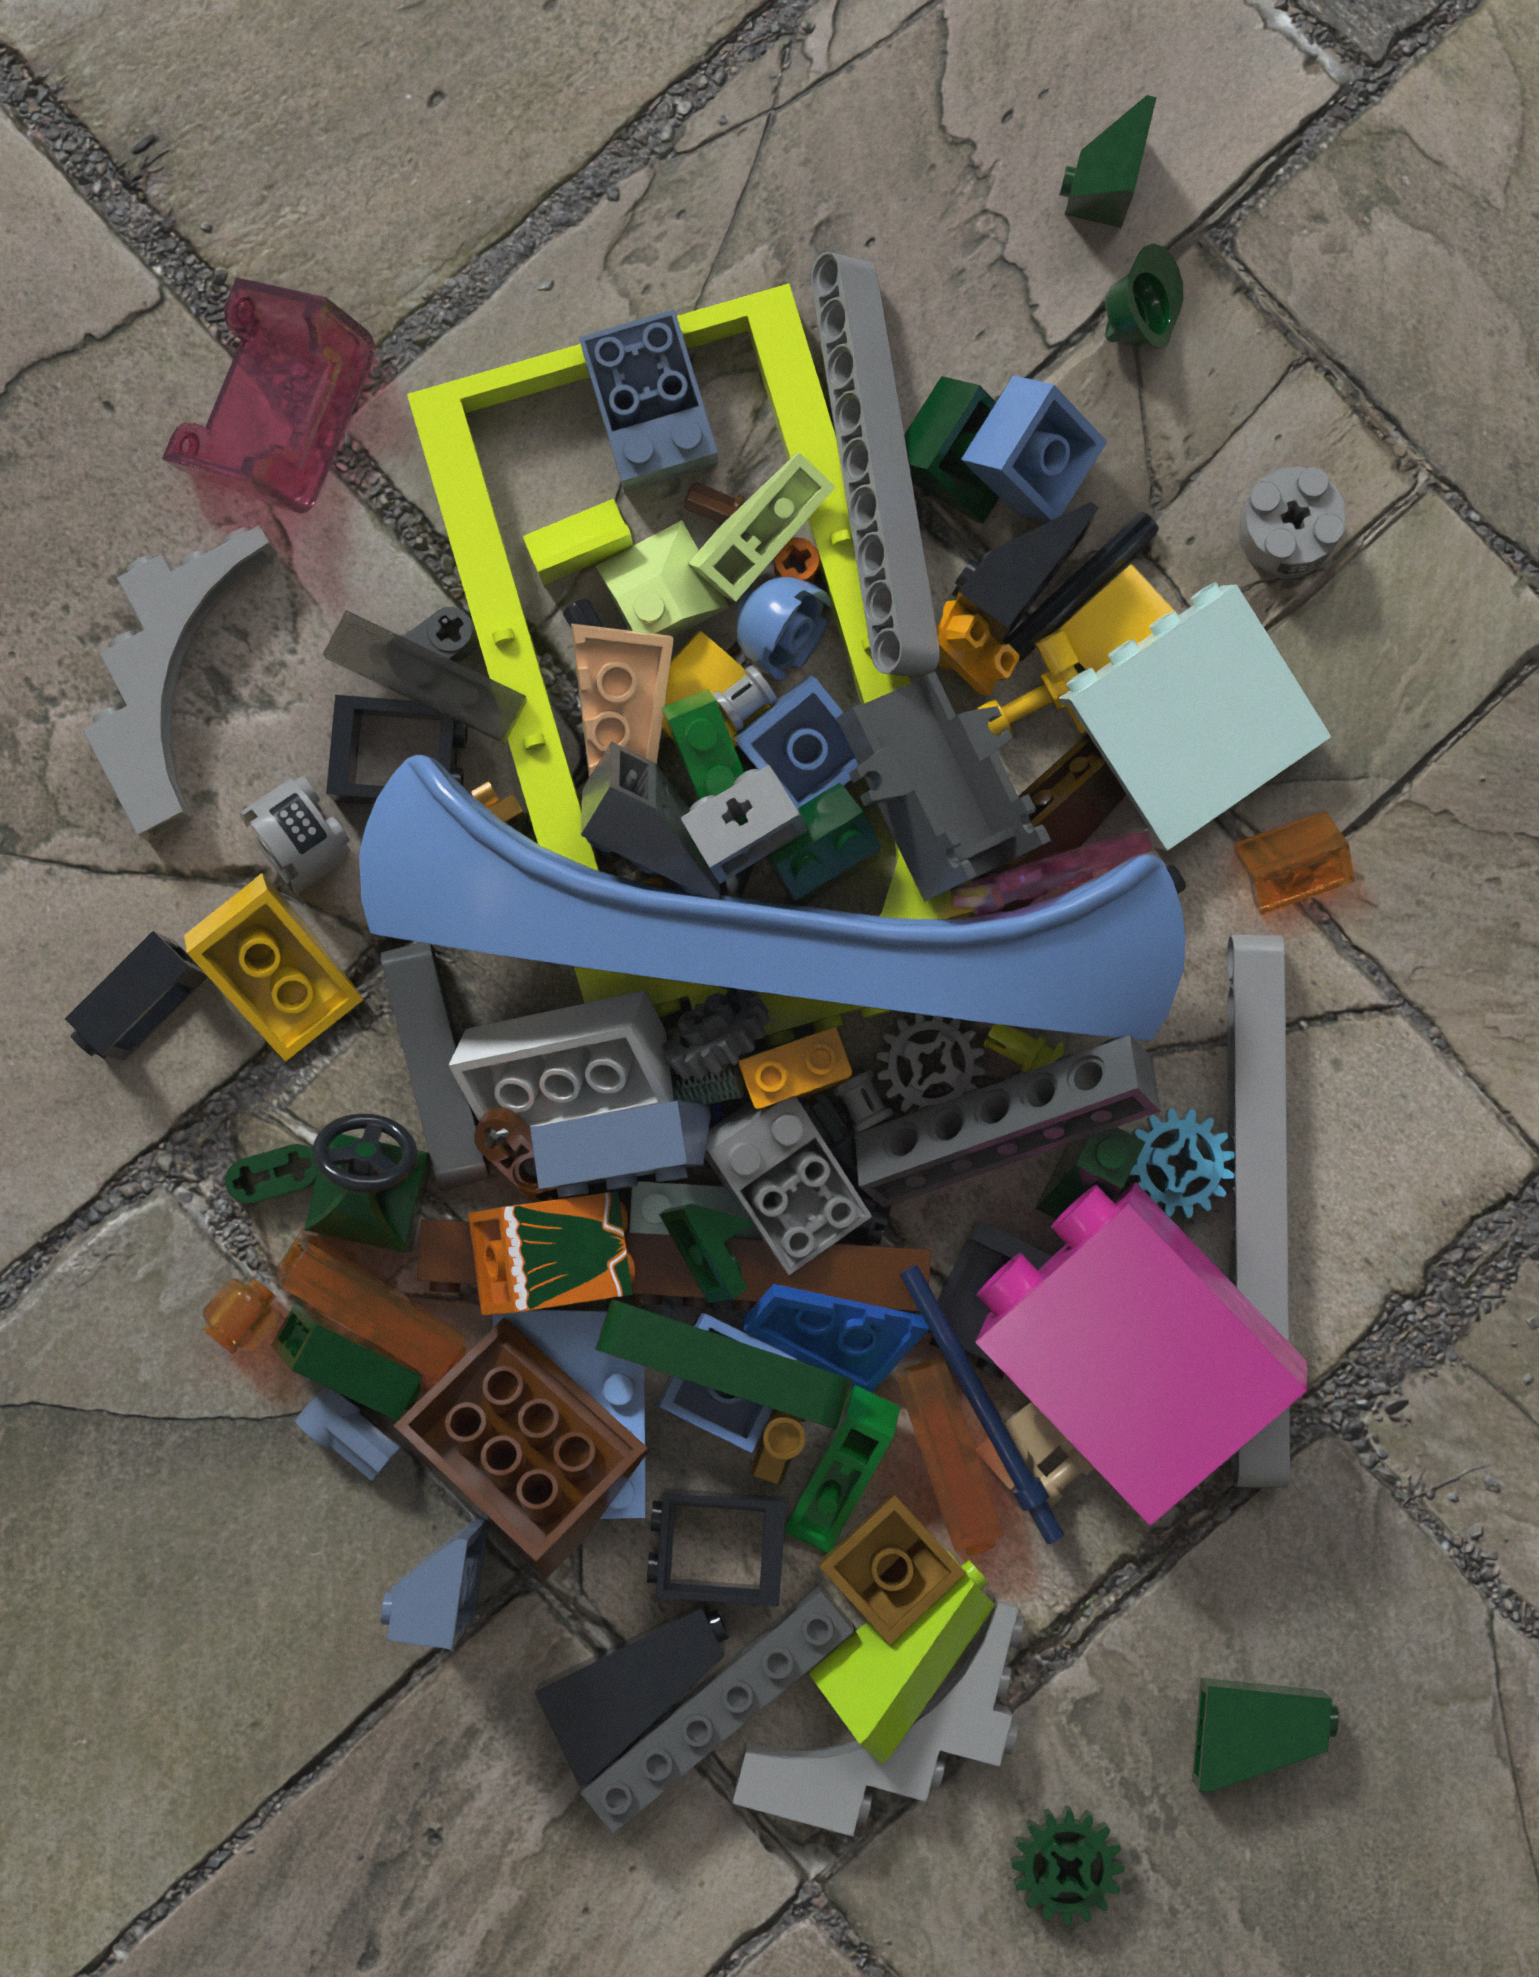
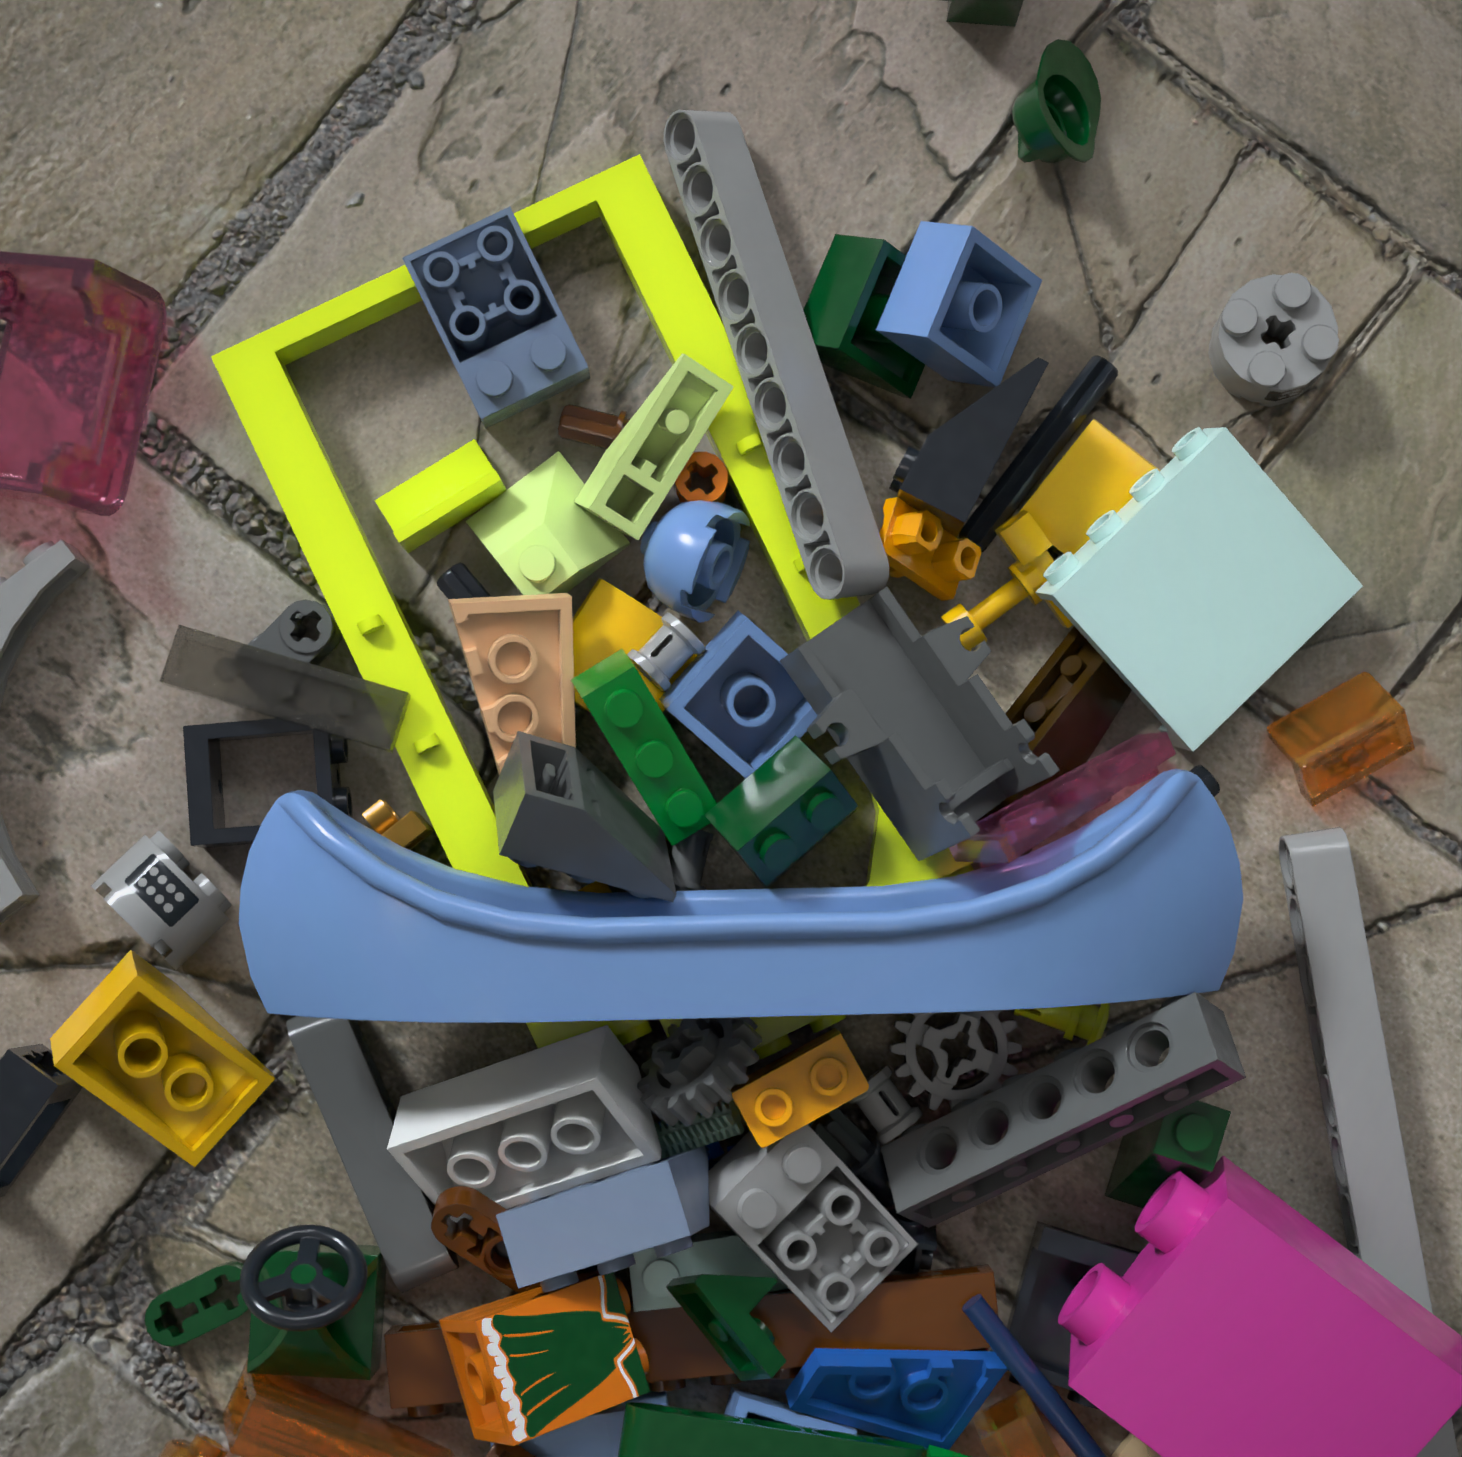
camera: 10 degrees left, 0 degrees up
light grey brick [681,765,808,883] -> none
medium azure gear [1129,1108,1235,1218] -> none

